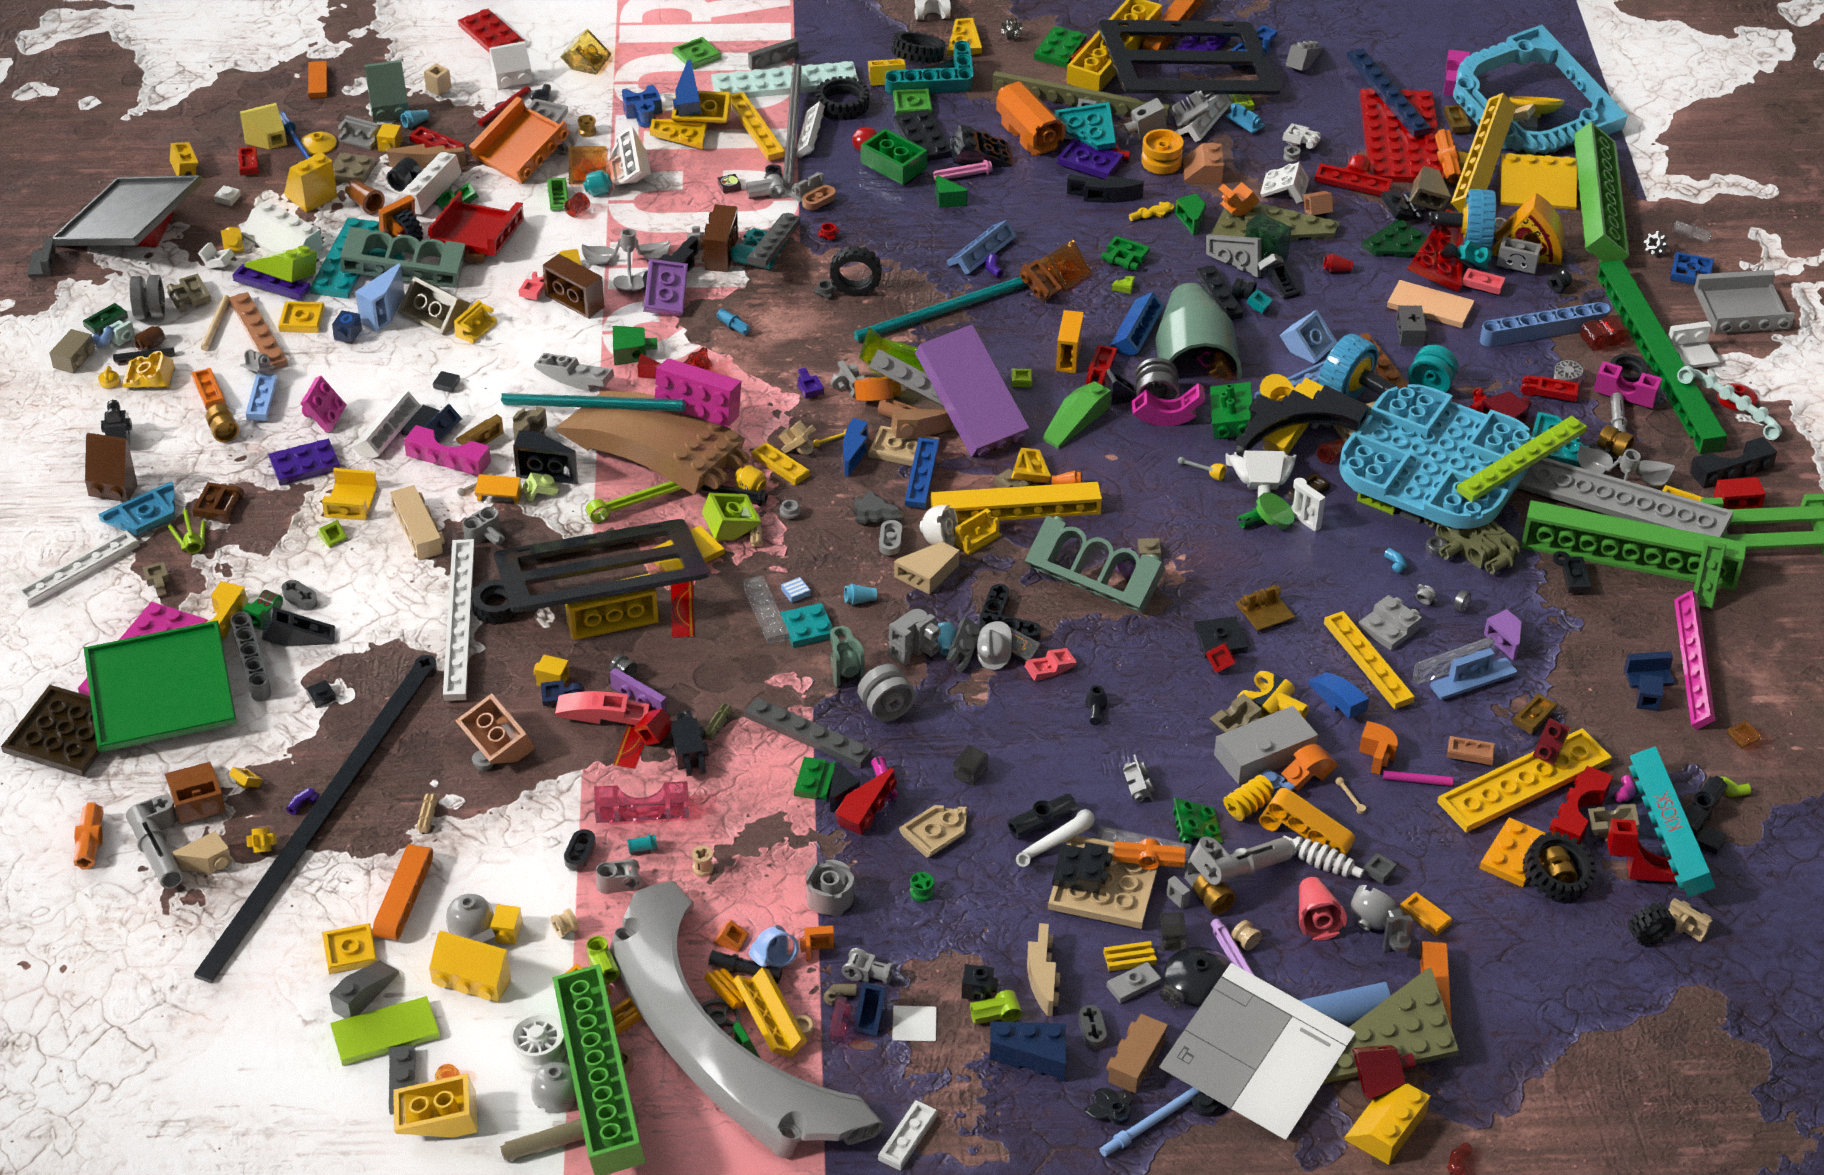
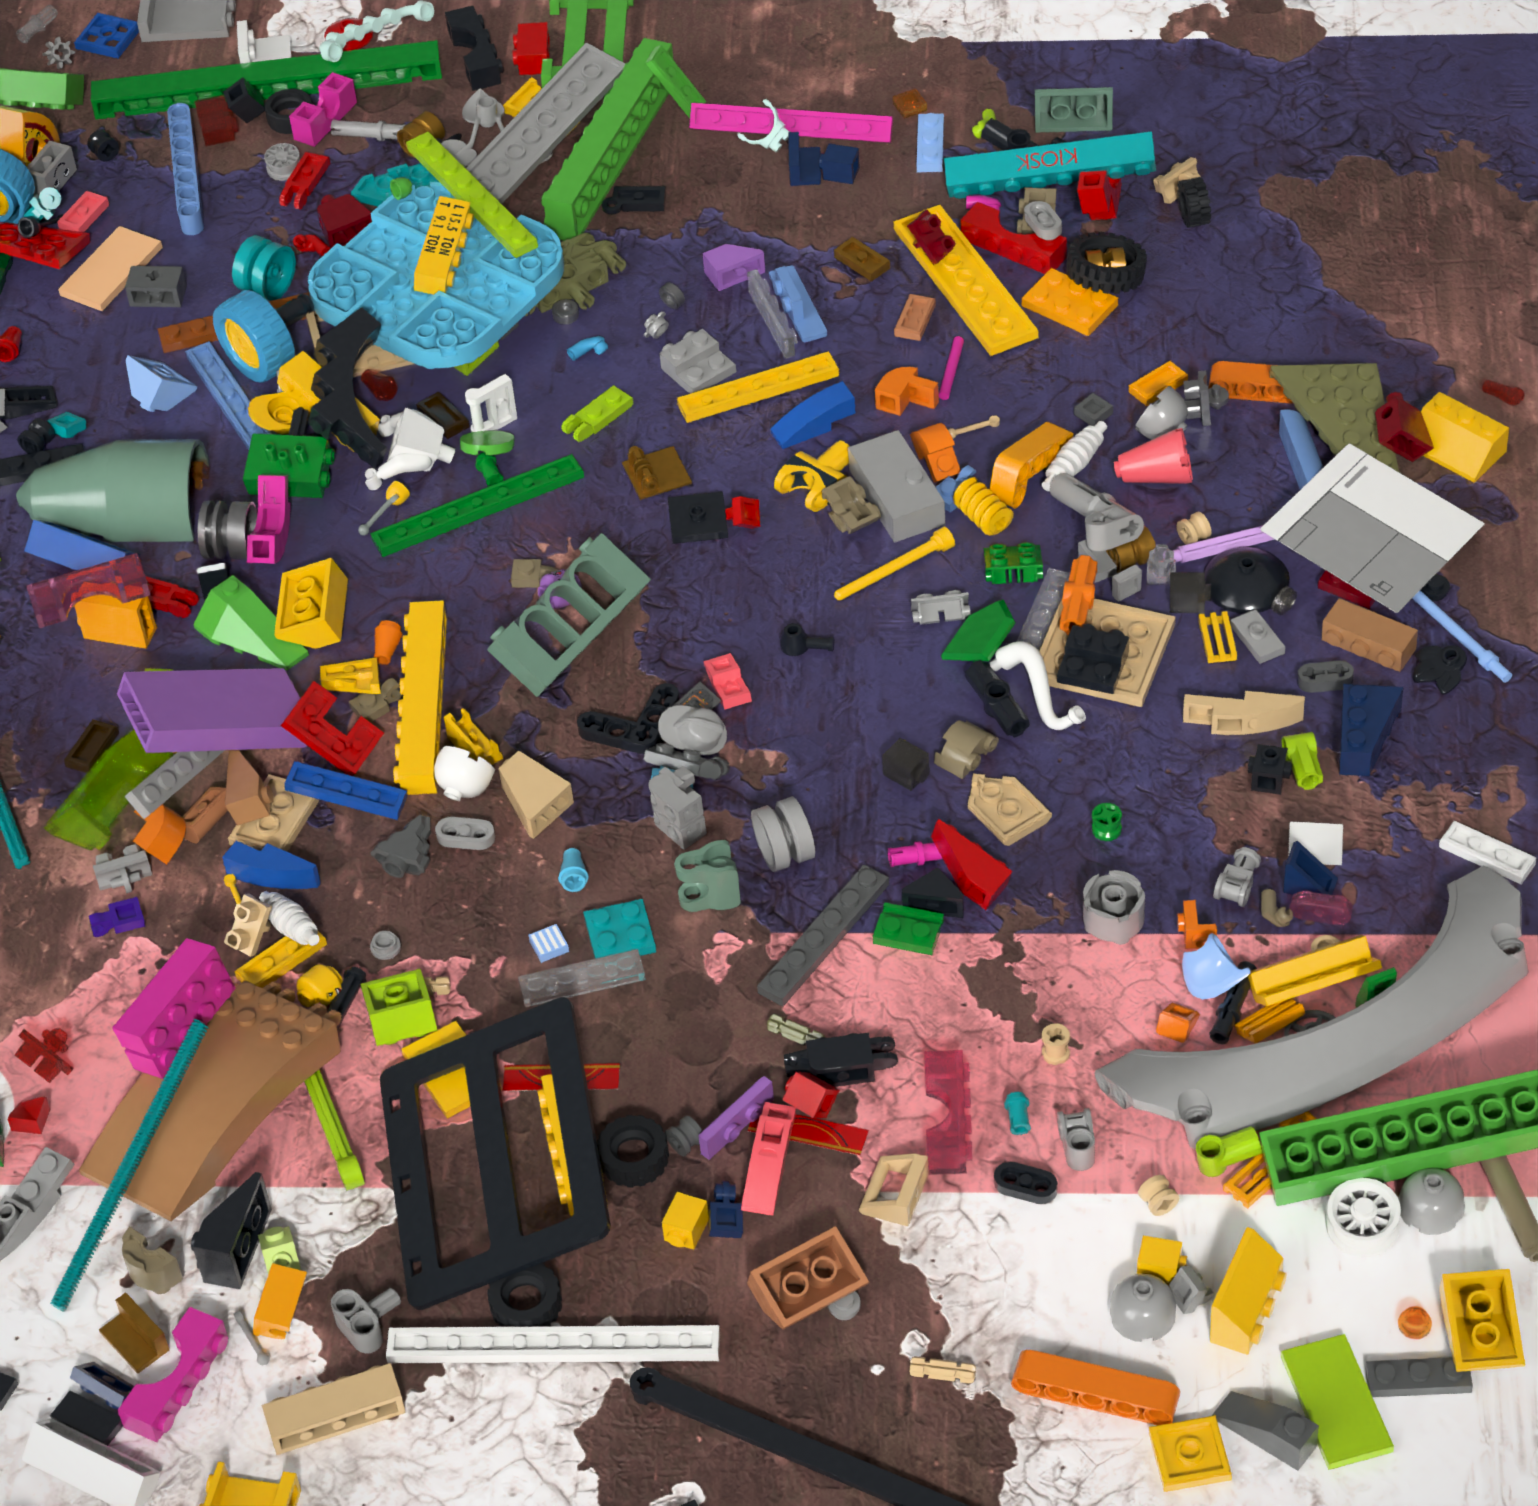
camera: 80 degrees left, 5 degrees up
none -> clear pink arch [26,553,150,628]
none -> black brick [223,77,265,123]
none -> white piece [259,891,319,946]
none -> yellow slope [274,558,348,649]
none -> red plate [280,681,384,776]
none -> green tile [370,454,584,558]
none -> bright green hinge [390,177,412,200]
none -> yellow brick [414,196,474,295]
none -> lime hinge [561,385,633,442]
none -> black tyre [597,1115,669,1188]
none -> light aqua helmet [737,99,790,153]
none -> yellow piece [834,526,955,600]
none -> tan tile [859,1153,929,1226]
none -> light blue plate [917,113,944,172]
none -> dark tan cylinder [934,720,999,779]
none -> green tile [941,600,1016,662]
none -> light grey plate [1024,201,1062,240]
none -> sand green slope [1035,87,1113,133]
none -> clear piece [1147,544,1176,585]

